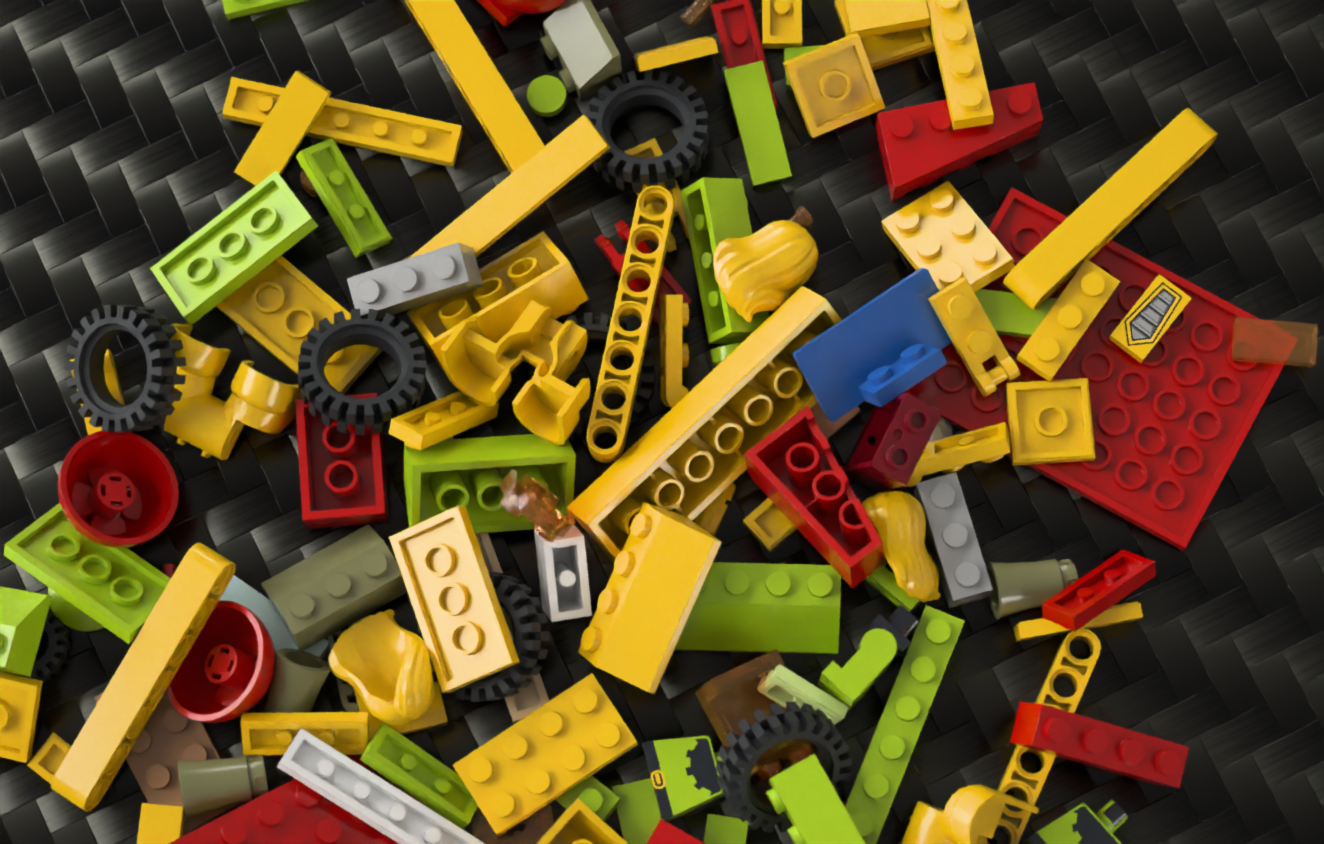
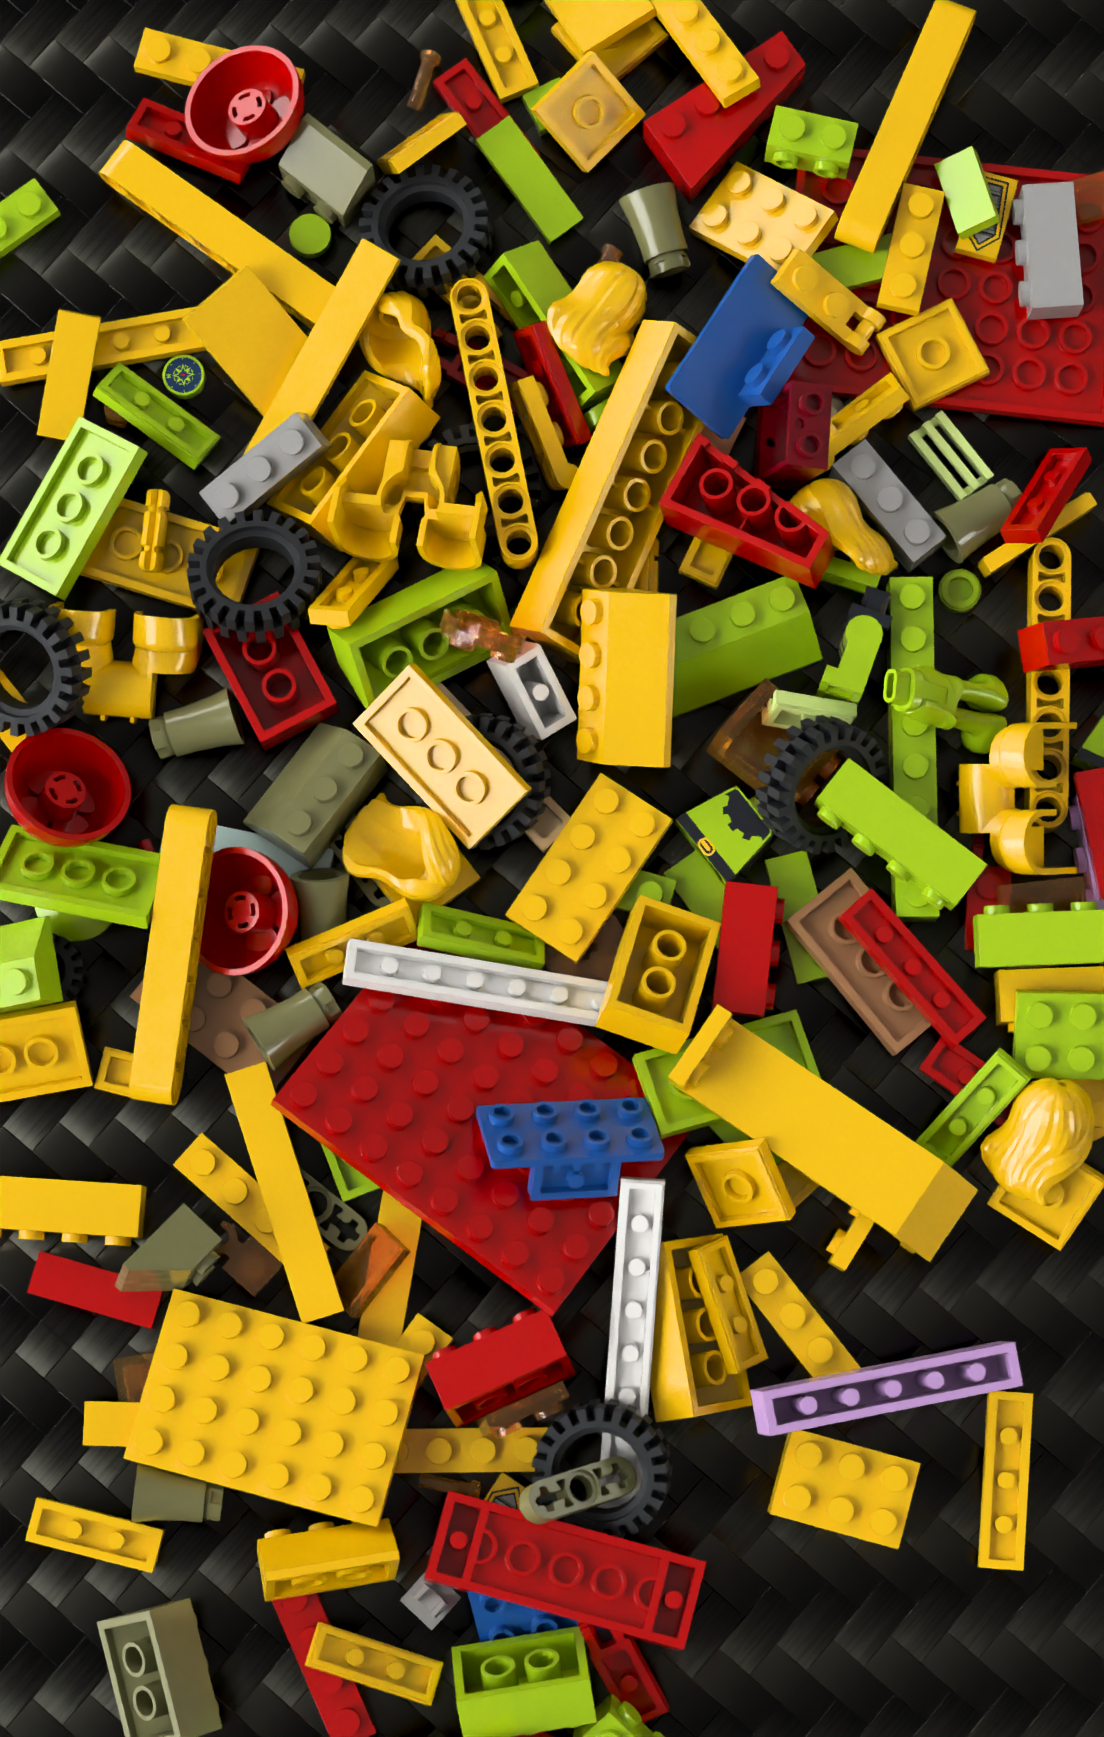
camera: 25 degrees left, 5 degrees up
none -> yellow axle [139,489,170,573]
none -> olive plant [149,687,246,759]
none -> tile [162,355,206,399]
none -> yellow tile [182,265,308,417]
none -> yellow piece [359,291,441,408]
none -> red tile [513,320,592,449]
none -> olive plant [619,182,691,279]
none -> lime brick [764,105,859,179]
none -> lime piece [883,664,1009,754]
none -> yellowish green tile [908,410,994,501]
none -> tile [934,146,1001,239]
none -> lime tile [937,569,981,614]
none -> light grey brick [1011,182,1084,320]

